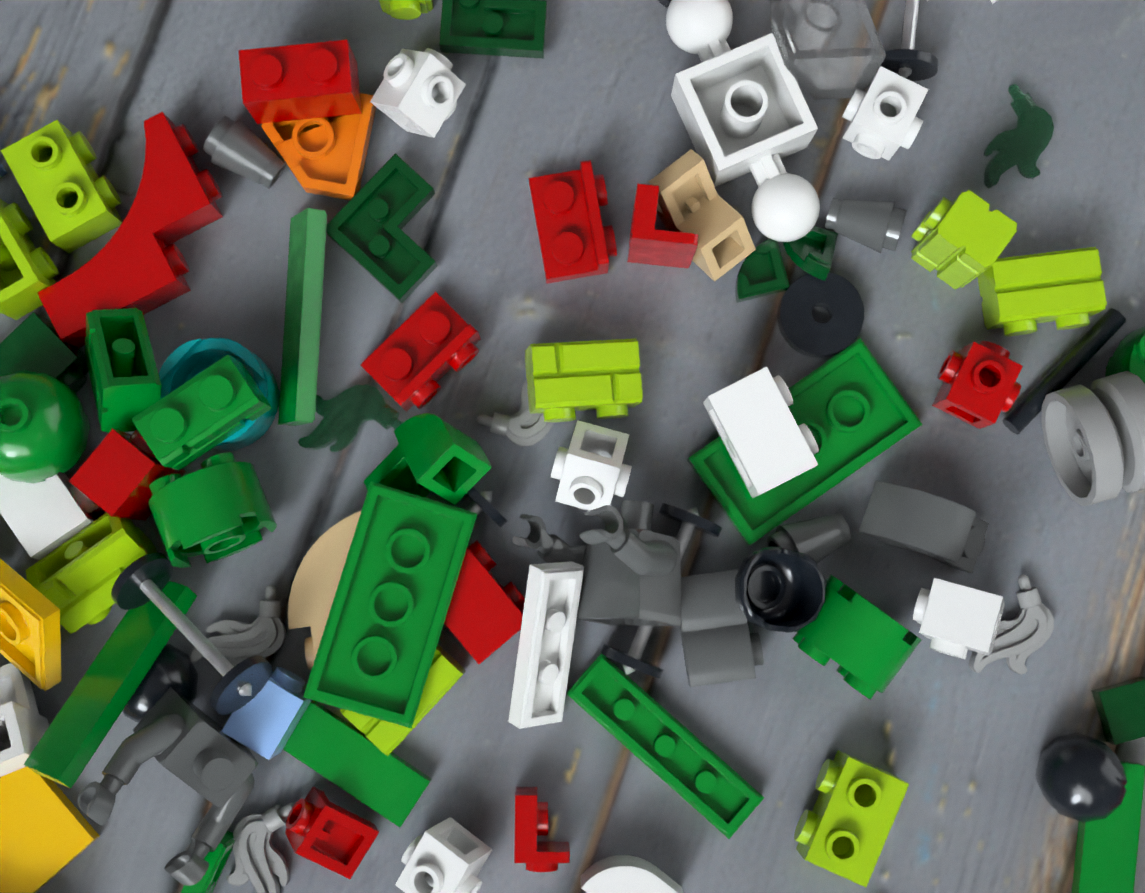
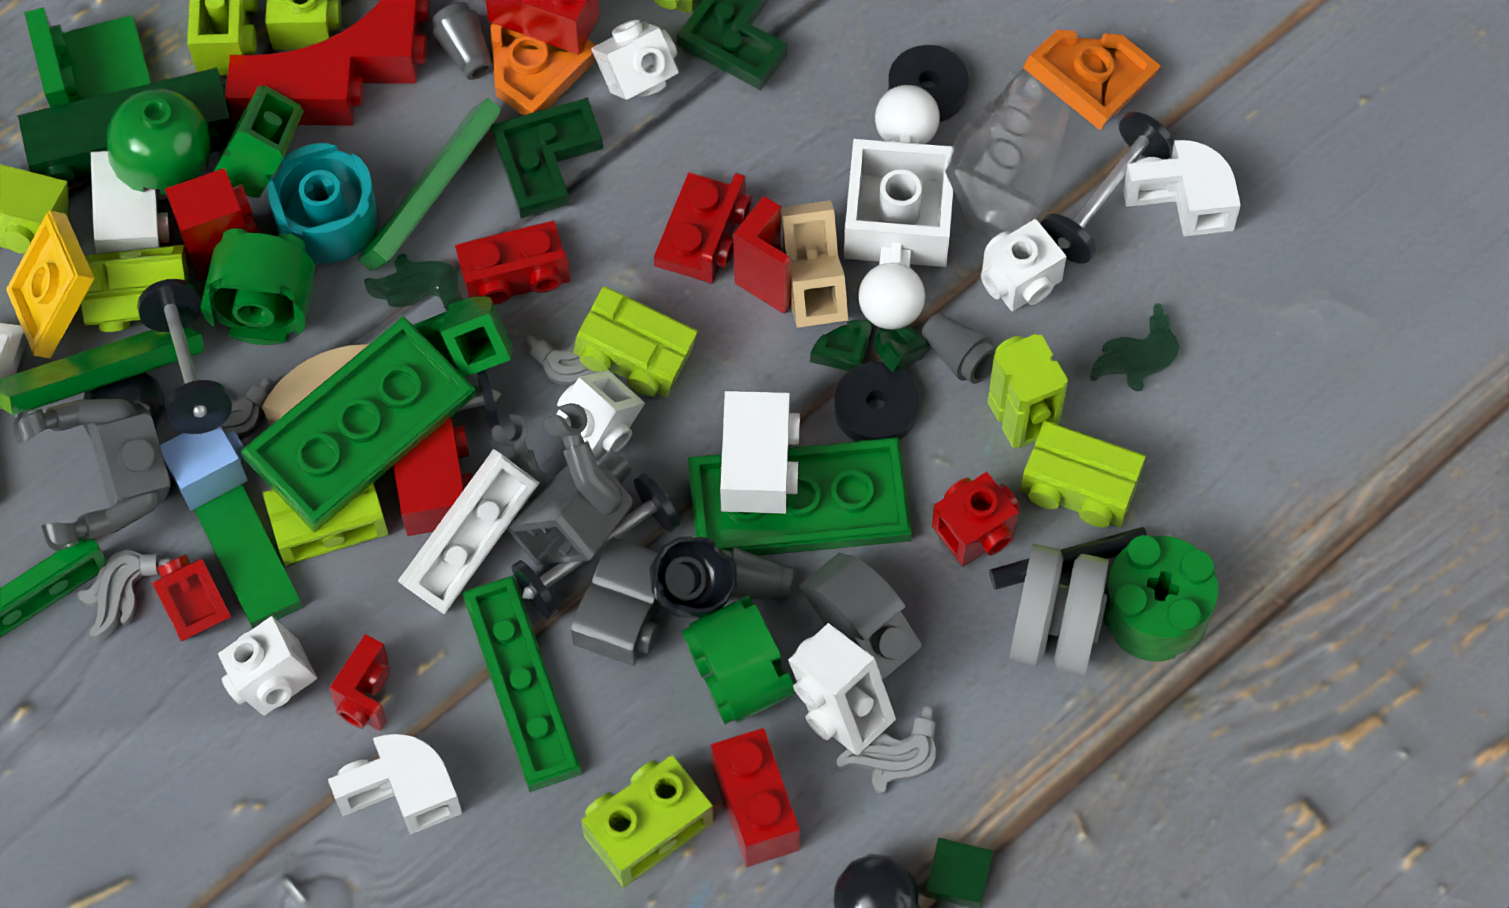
camera: 30 degrees right, 20 degrees down
green brick [132,355,272,470] -> none
none -> red brick [710,728,800,868]

